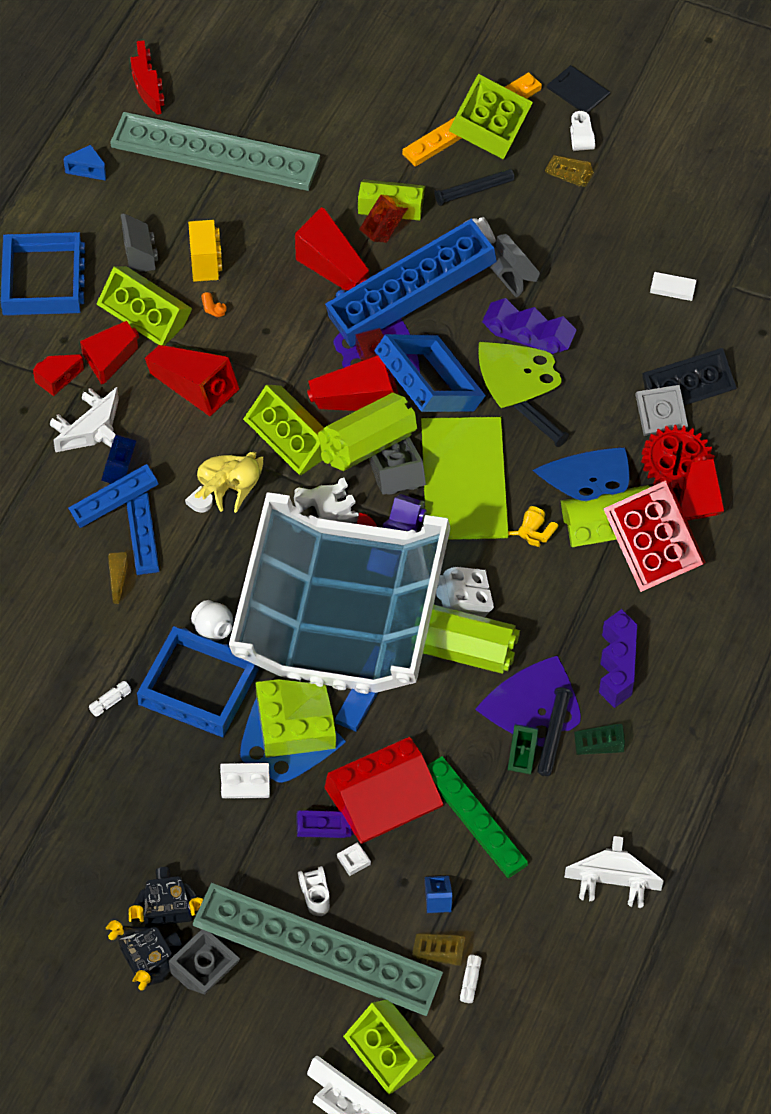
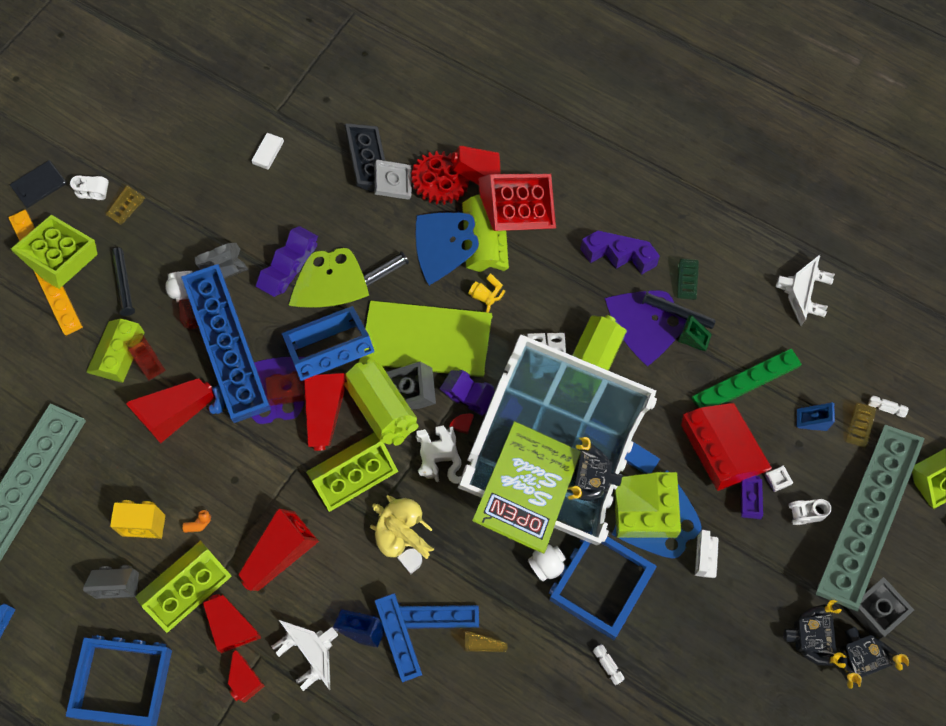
camera: 80 degrees left, 10 degrees up
none -> lime piece [472,421,581,554]
none -> torso [568,437,622,501]

